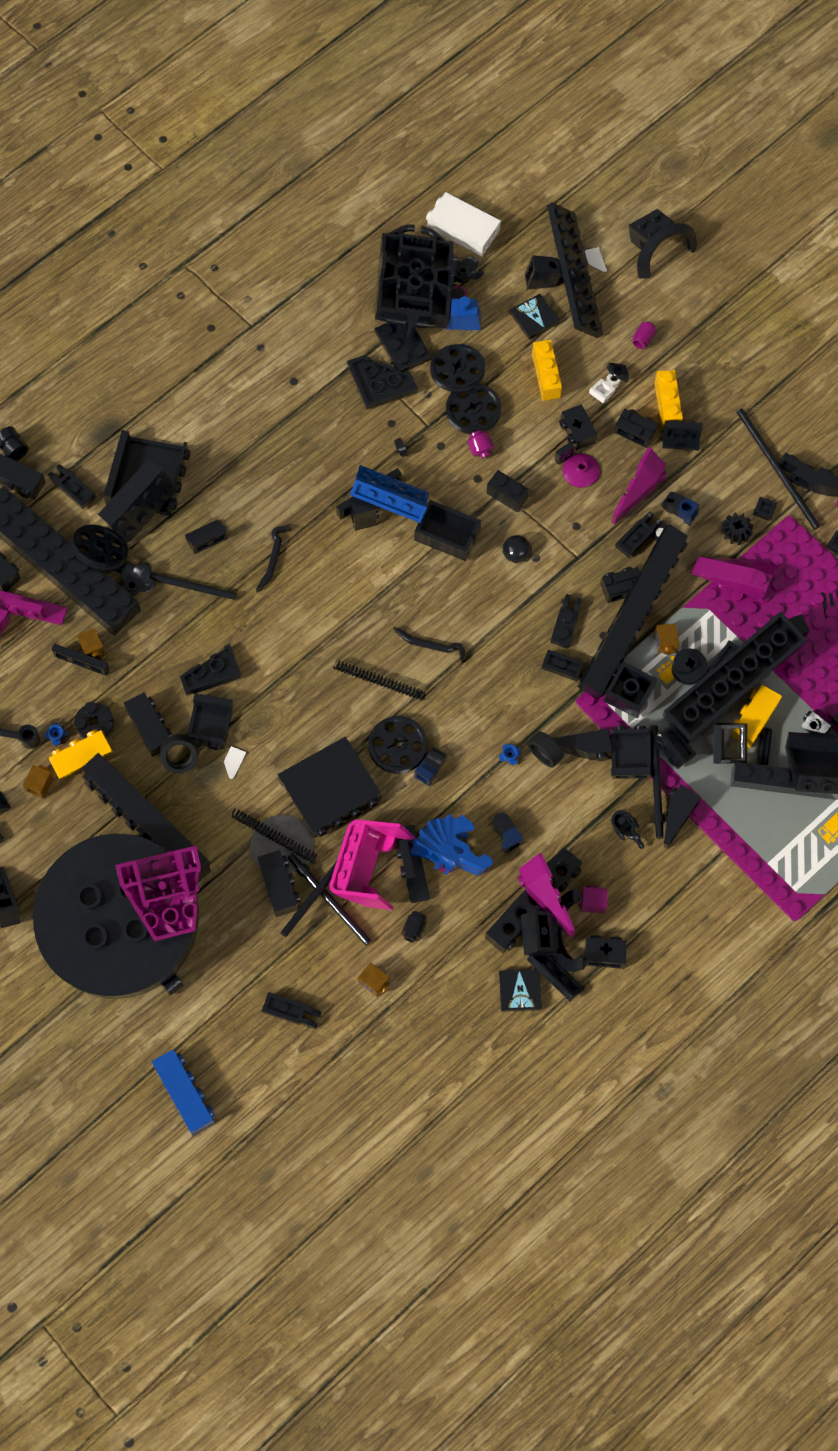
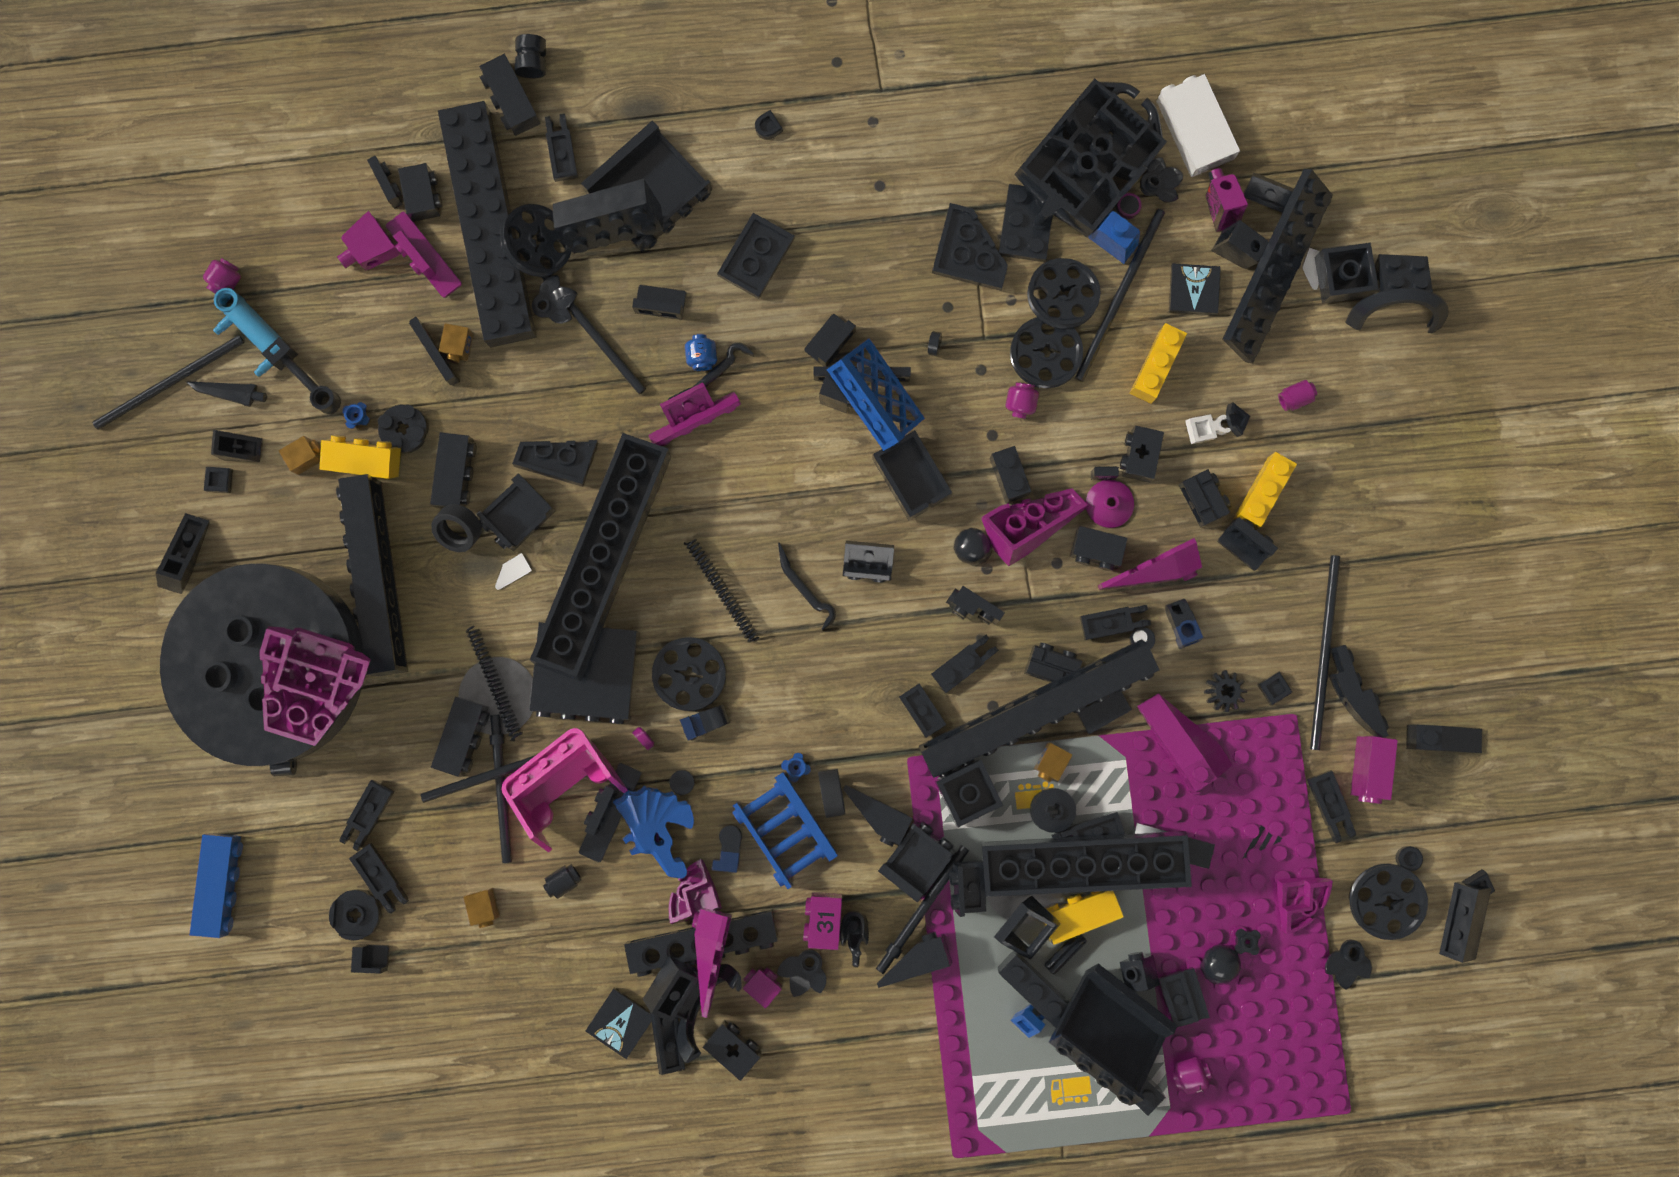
camera: 40 degrees right, 15 degrees up
none -> black plate [329,889,381,941]
none -> black hinge [339,779,395,852]
none -> black panel [351,944,389,974]
none -> black brick [530,433,671,682]
none -> magenta tile [632,727,655,751]
none -> magenta bracket [649,382,741,446]
none -> magenta brick [669,859,722,925]
none -> black tile [670,770,695,795]
none -> blue head [685,334,717,371]
none -> black plate [717,213,795,299]
none -> blue fence [732,772,838,889]
none -> black tile [755,110,783,140]
none -> black plate [777,949,827,997]
none -> magenta brick [803,892,842,950]
none -> black panel [804,314,856,366]
none -> black bracket [842,540,894,583]
none -> black plate [946,586,1005,625]
none -> magenta wedge [981,488,1088,566]
none -> blue tile [1010,1004,1045,1038]
none -> black brick [1070,526,1128,571]
none -> black piece [1075,209,1165,382]
none -> black tile [1076,691,1132,734]
none -> magenta torso [1206,168,1248,232]
none -> black plate [1243,172,1294,213]
none -> black brick [1314,242,1379,304]

